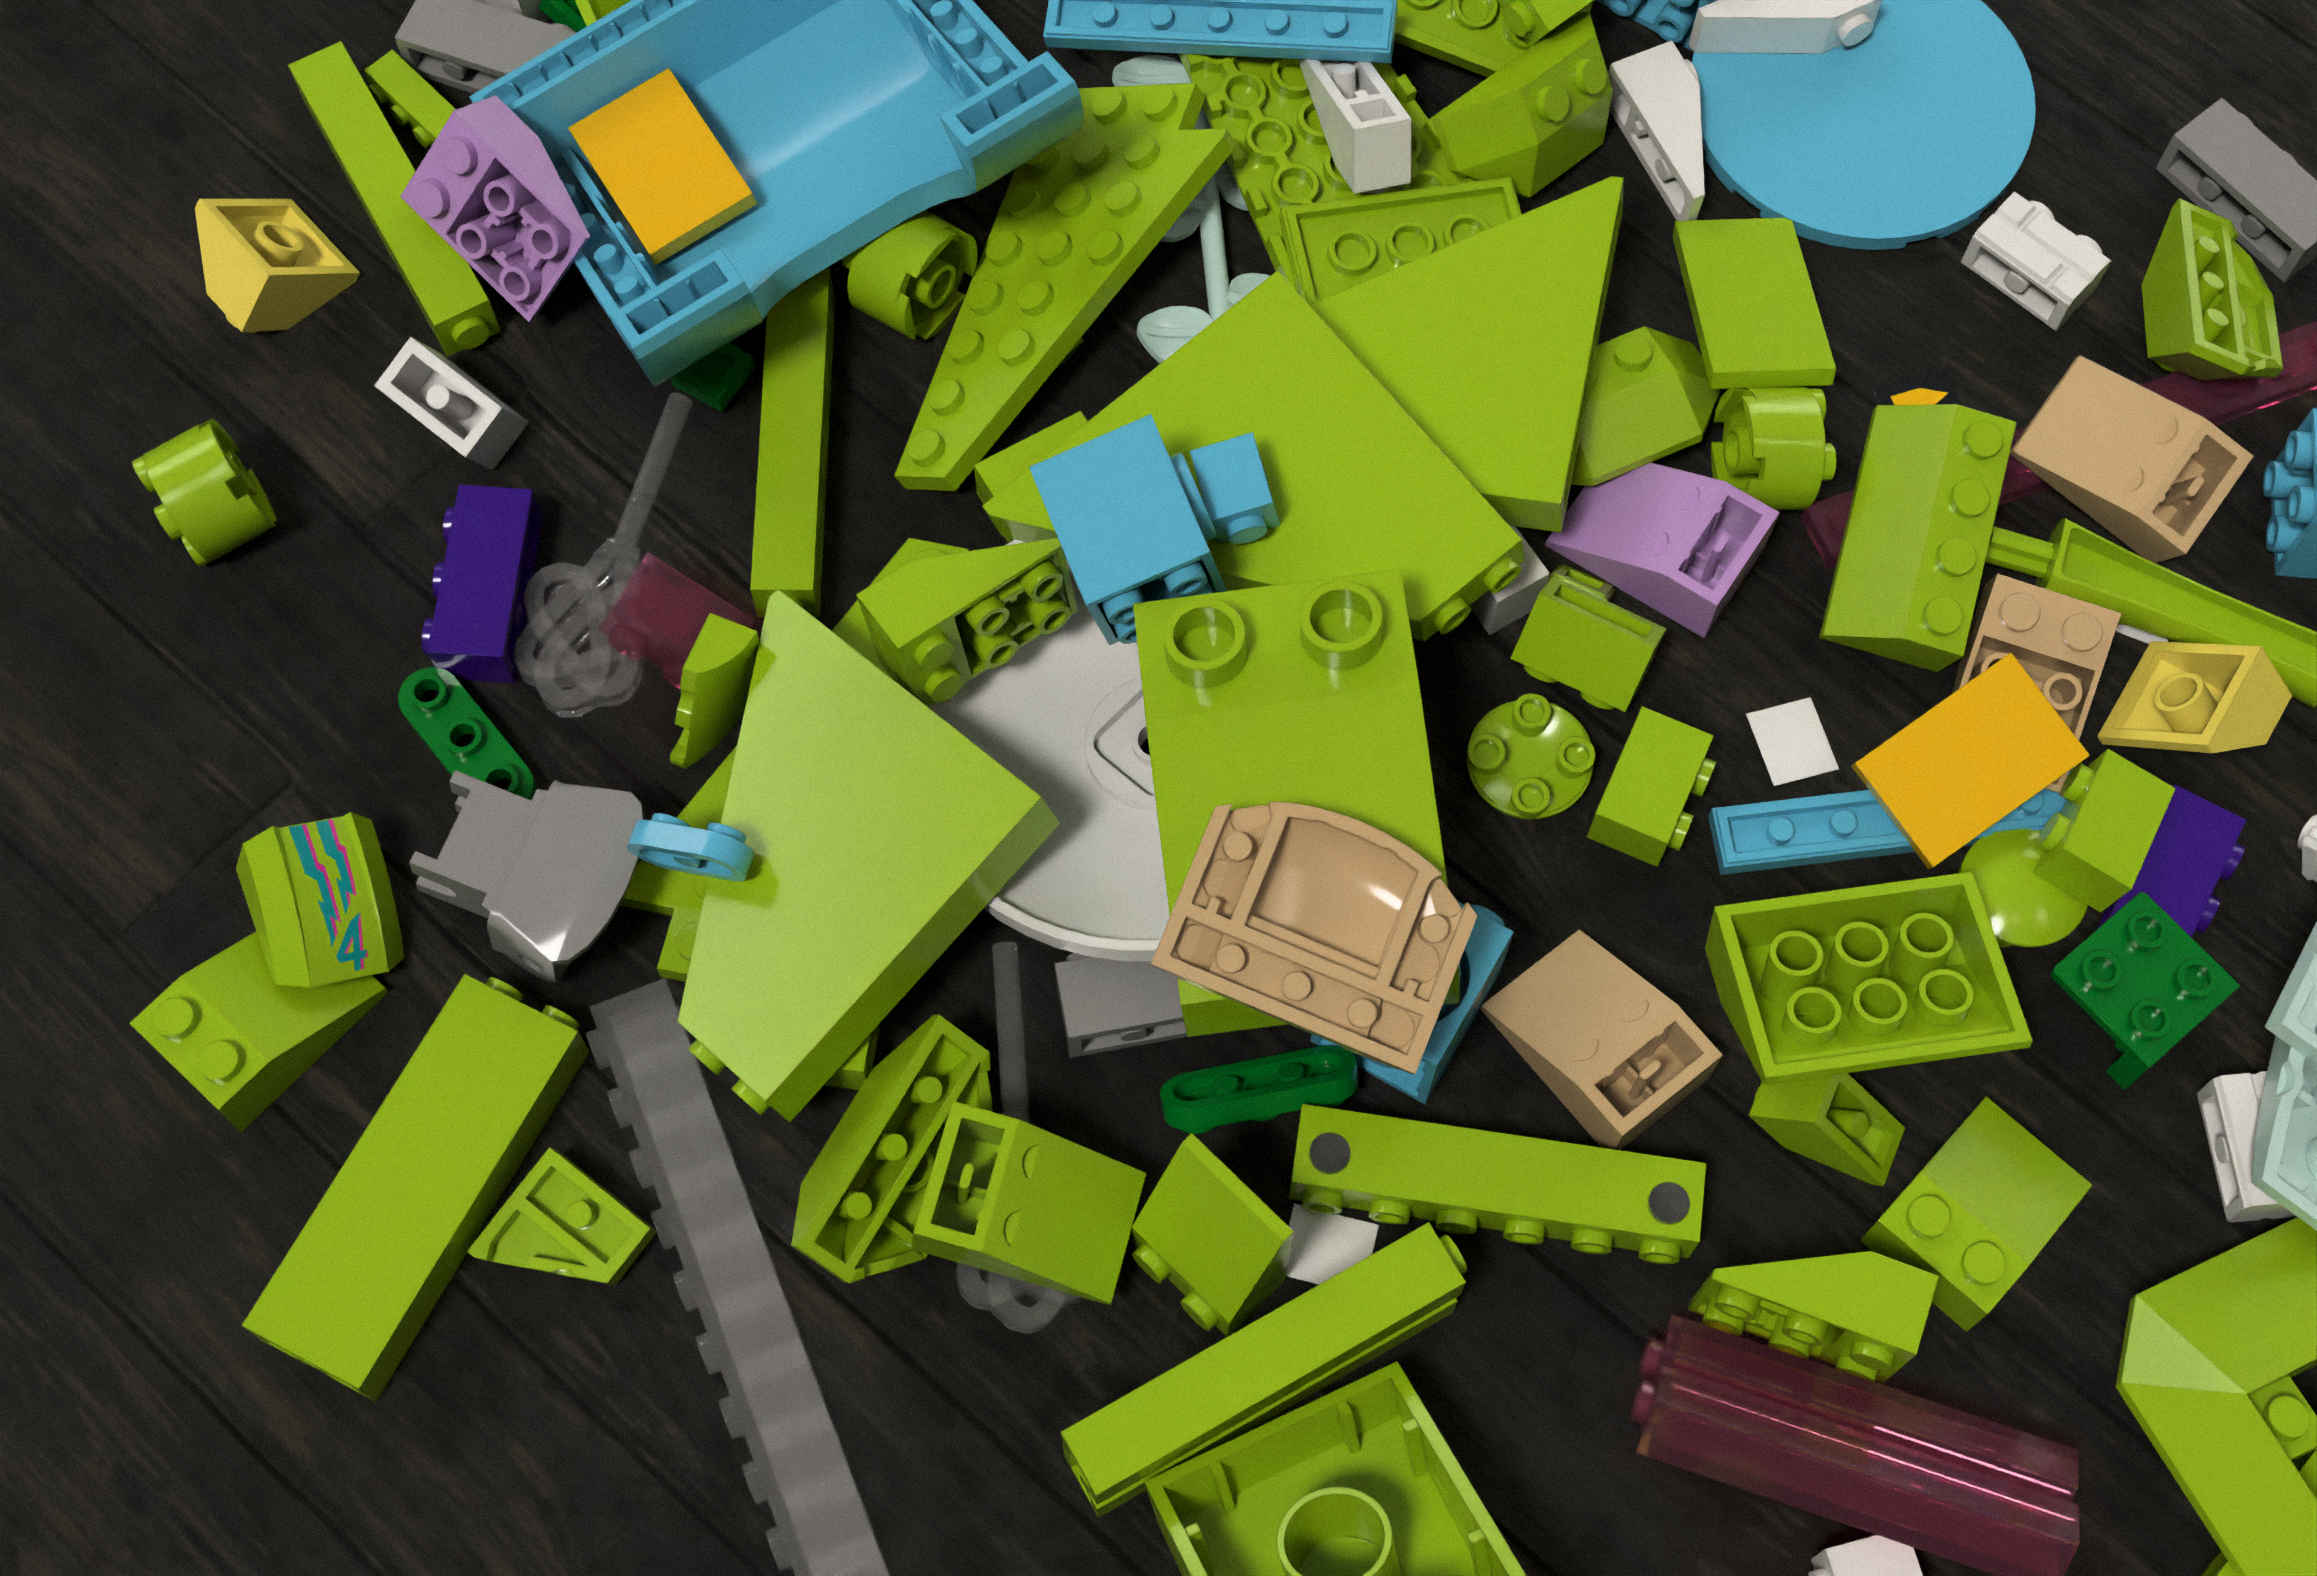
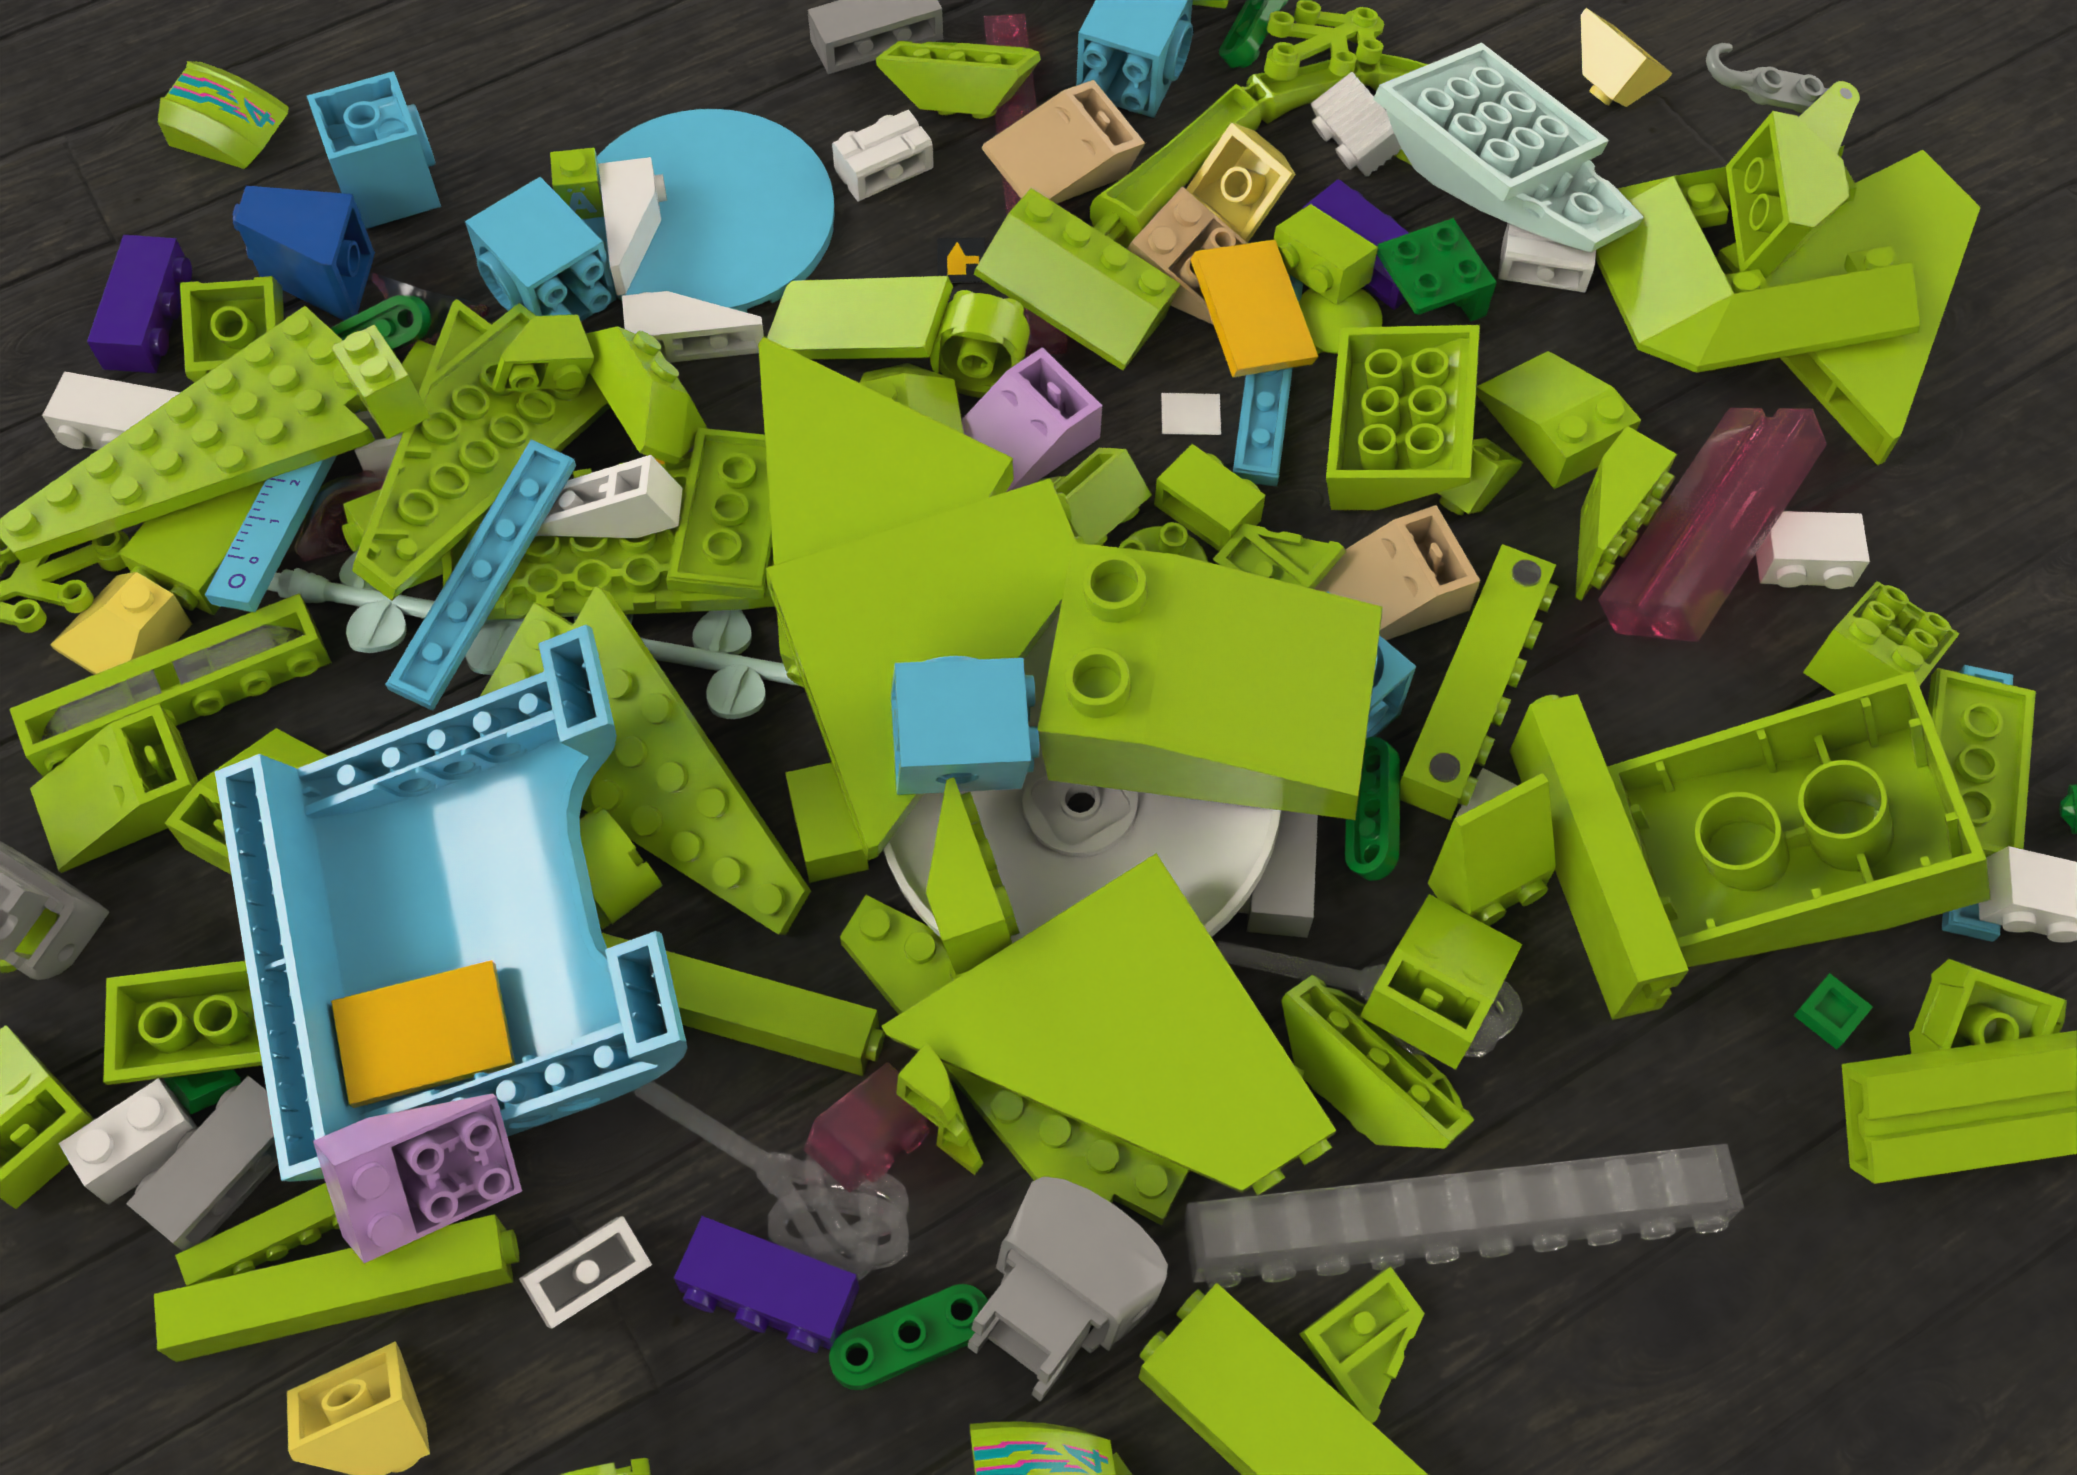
camera: 75 degrees left, 5 degrees down
medium azure plate [627,813,755,882] -> none
tan slope [1150,802,1477,1074] -> none
medium azure brick [1190,432,1280,544] -> none
none -> lime wing [1213,523,1346,589]

